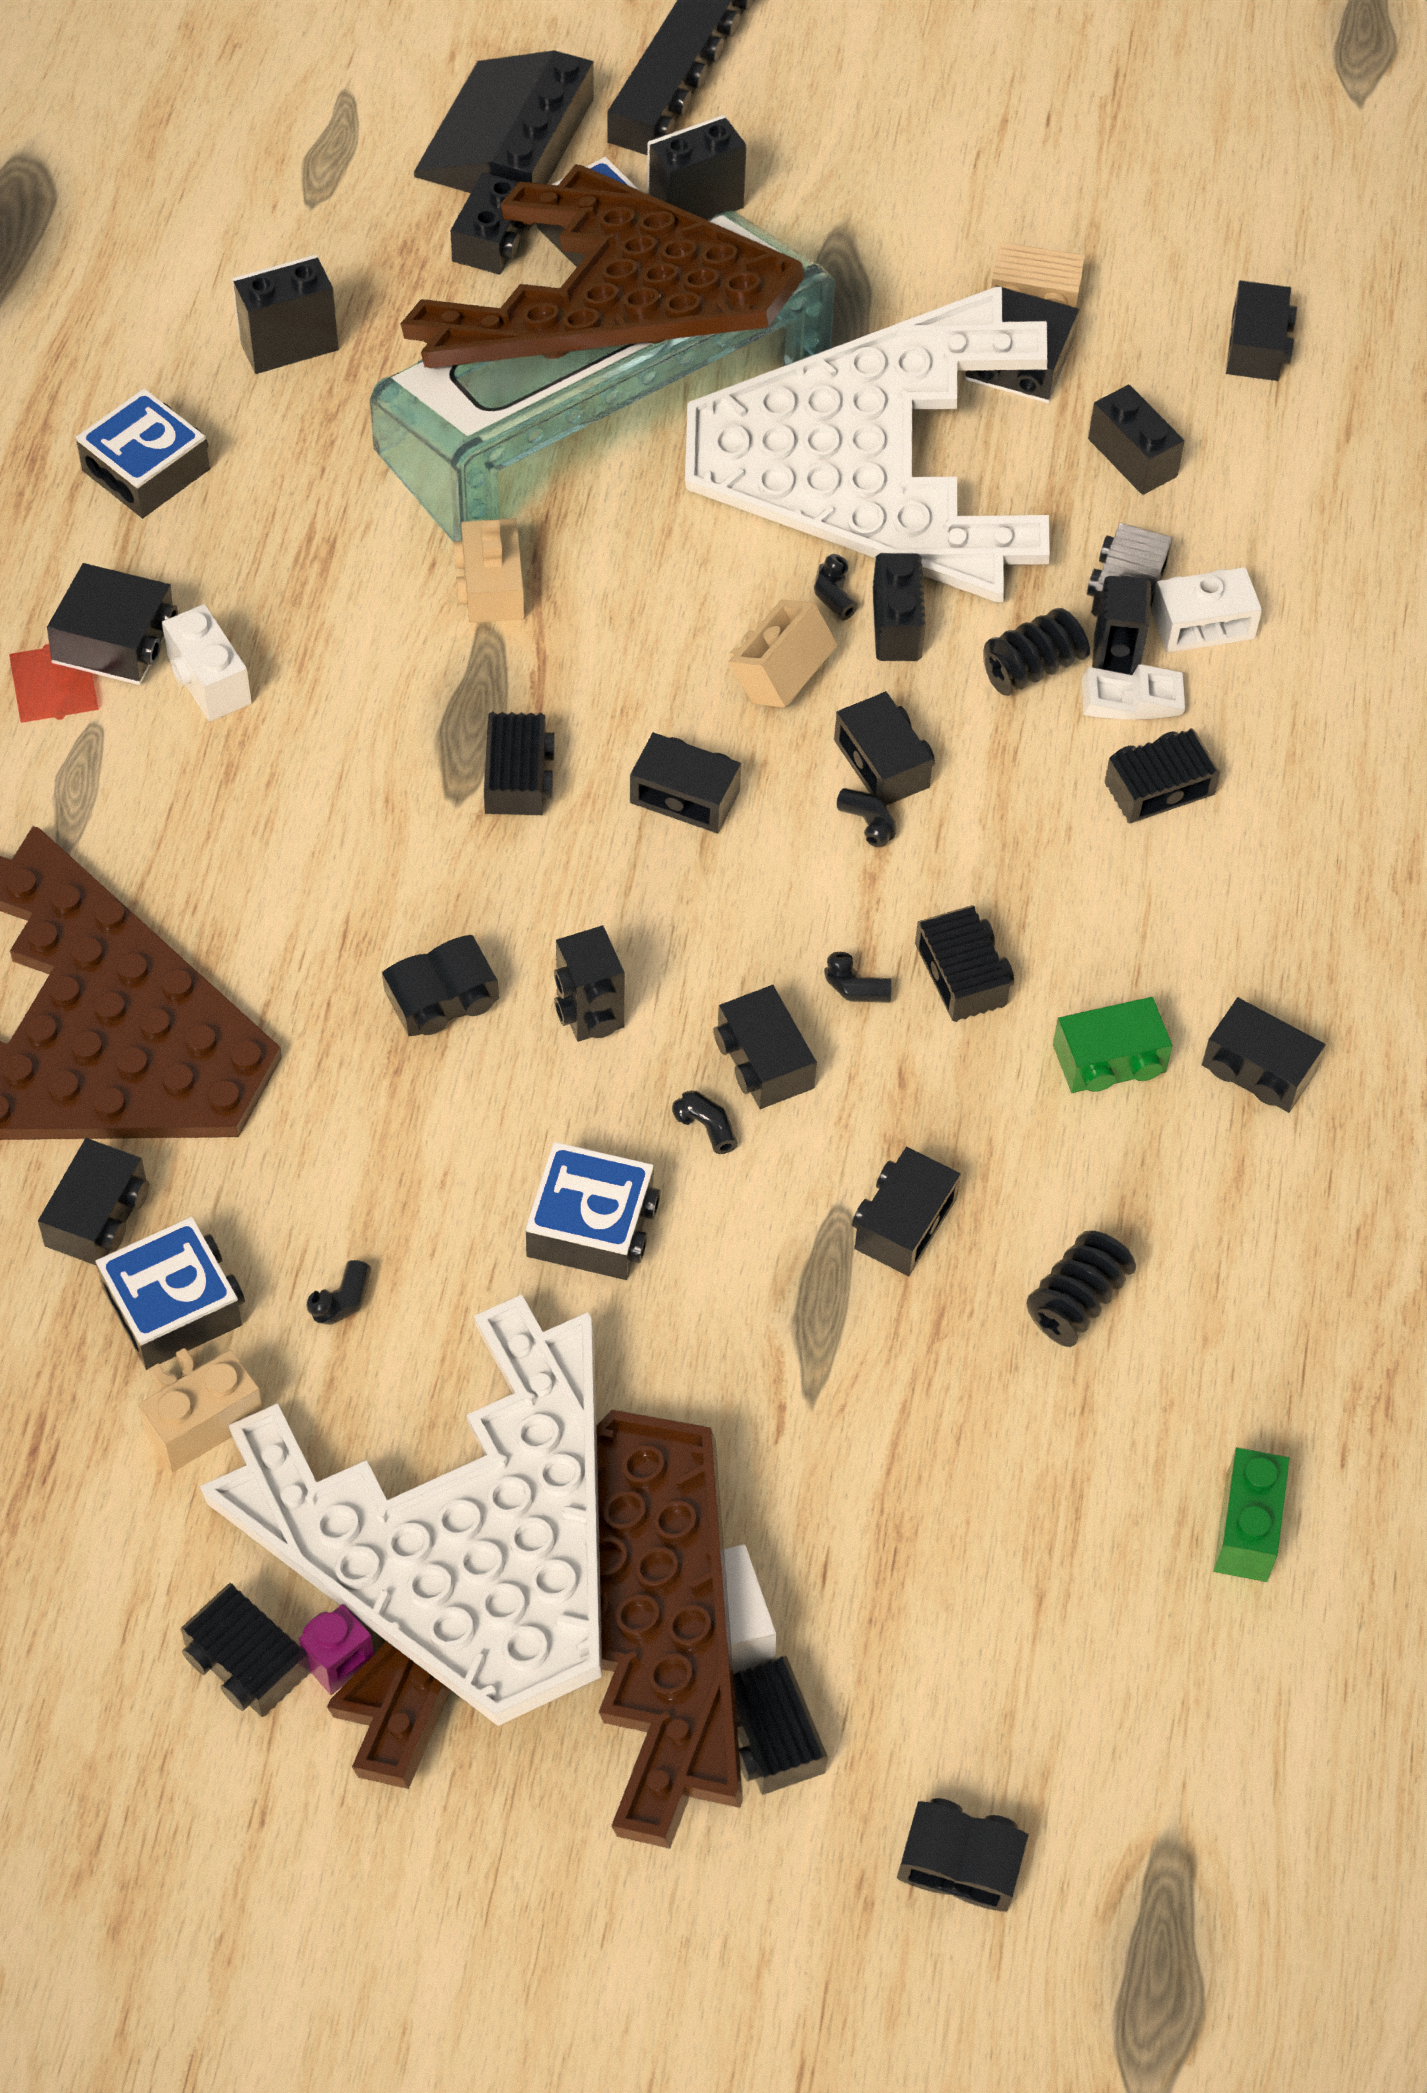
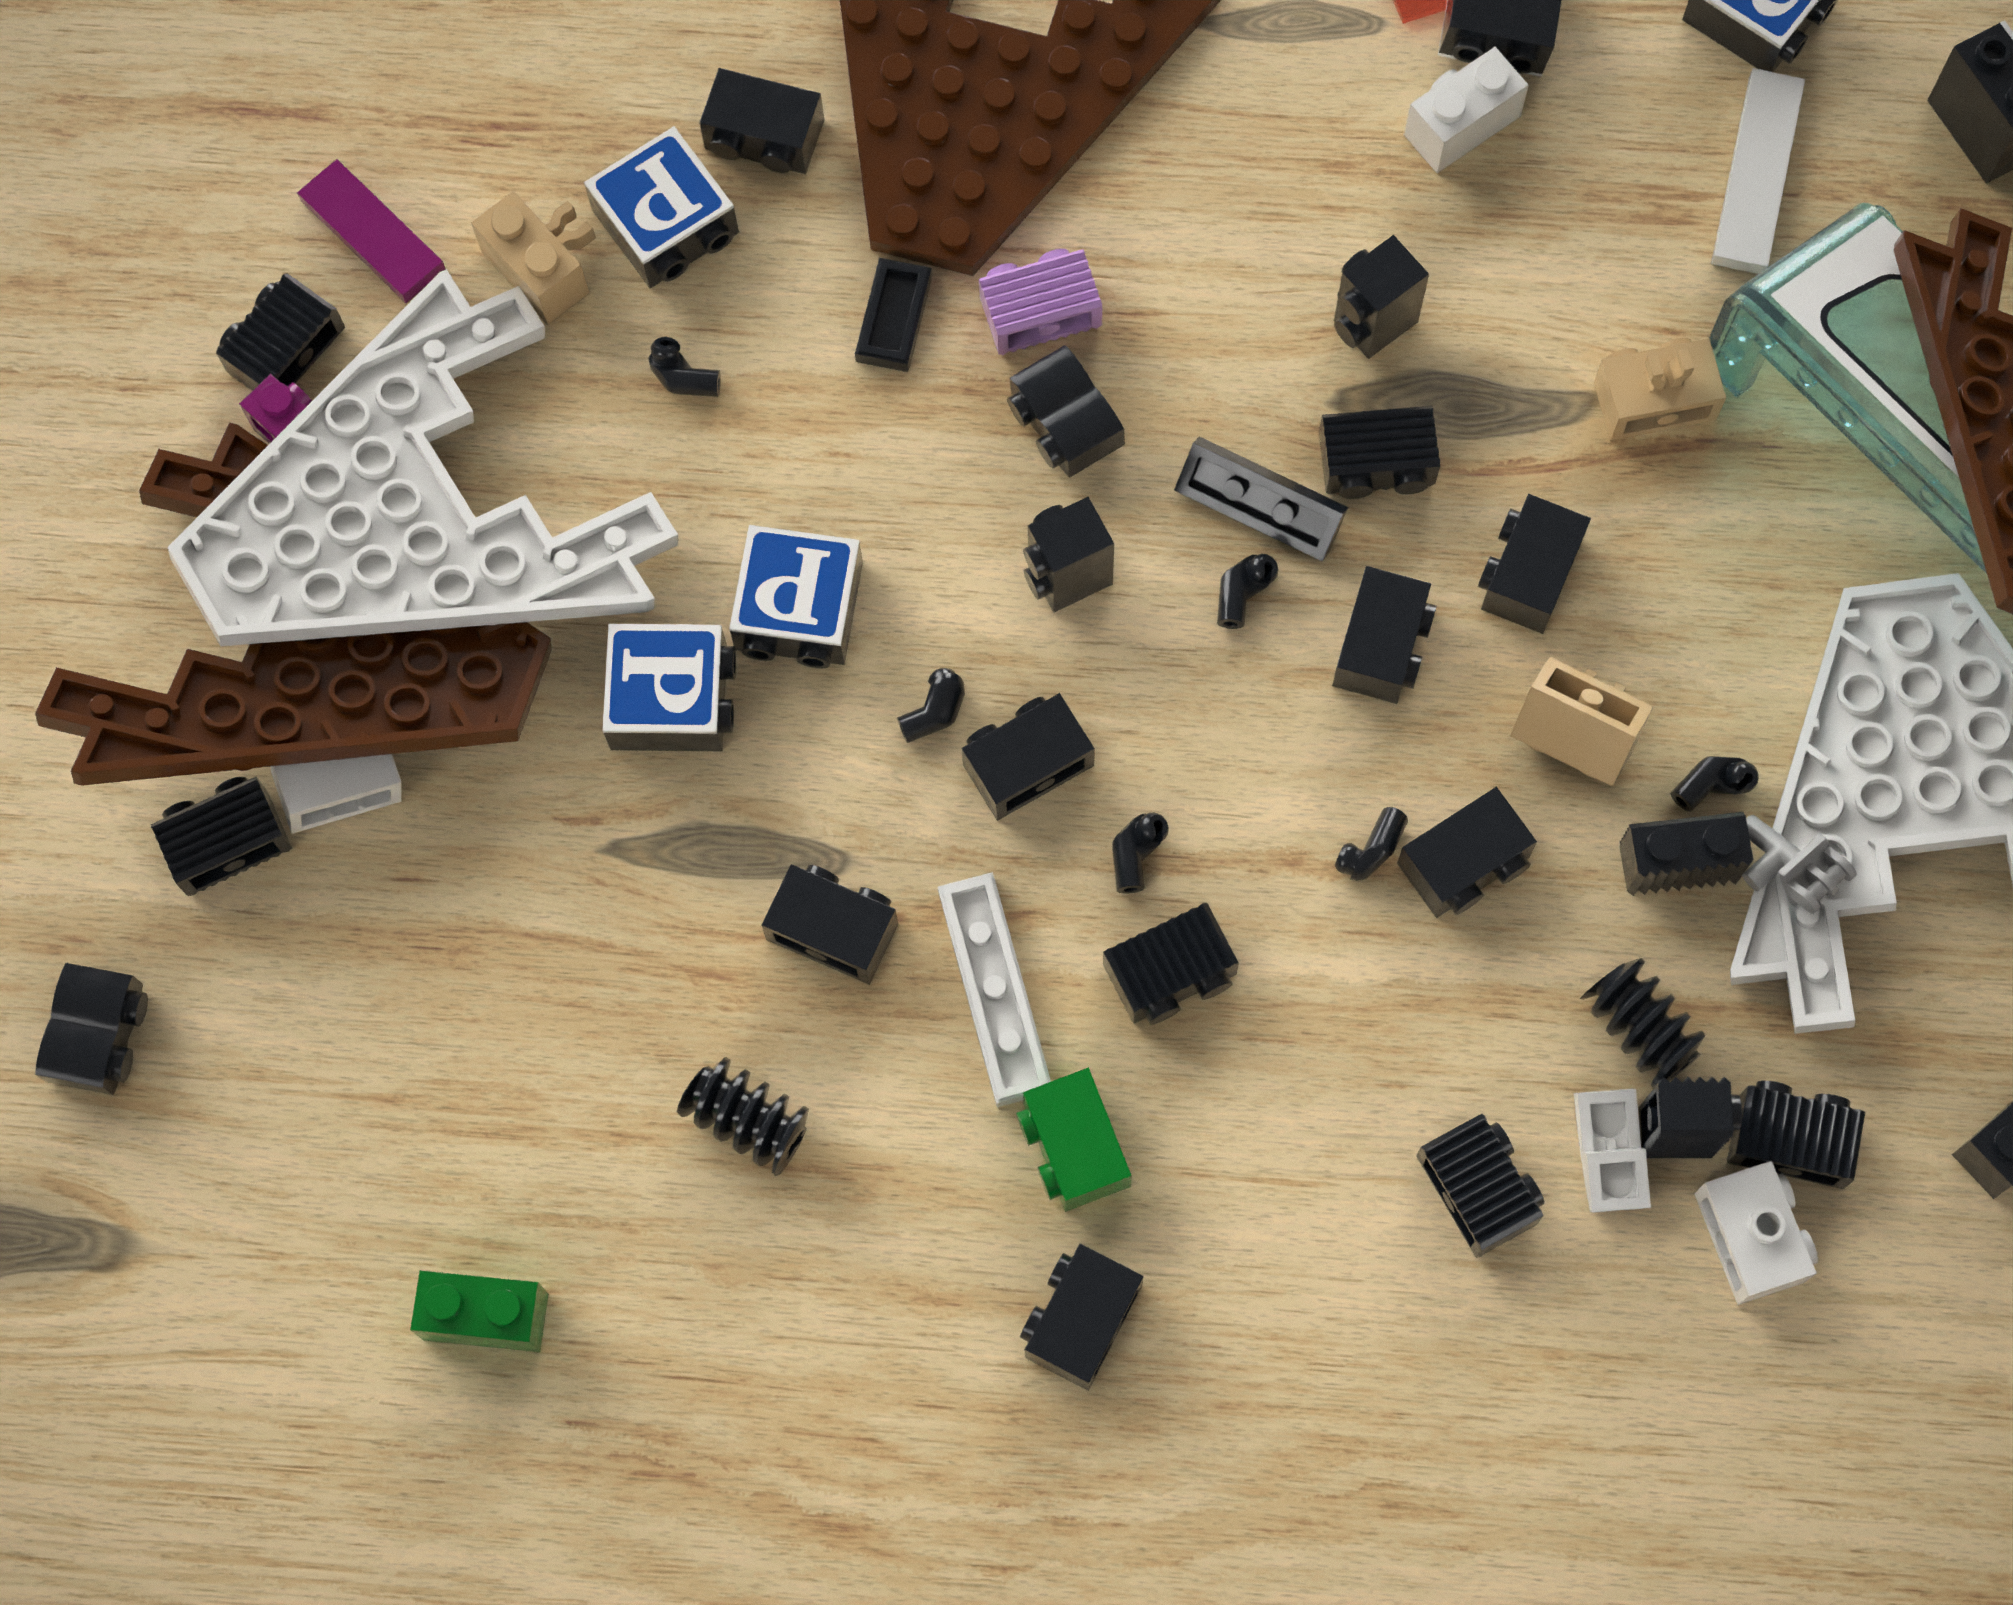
camera: 90 degrees right, 15 degrees up
none -> magenta tile [297,159,446,303]
none -> piece [603,624,736,751]
none -> black tile [855,258,932,372]
none -> white tile [938,872,1051,1107]
none -> lavender brick [979,249,1102,355]
none -> plate [1174,436,1349,561]
none -> black arm [1217,554,1278,629]
none -> black brick [1334,235,1429,359]
none -> black brick [1478,493,1591,634]
none -> white tile [1711,68,1805,275]
none -> light grey arm [1742,815,1857,914]

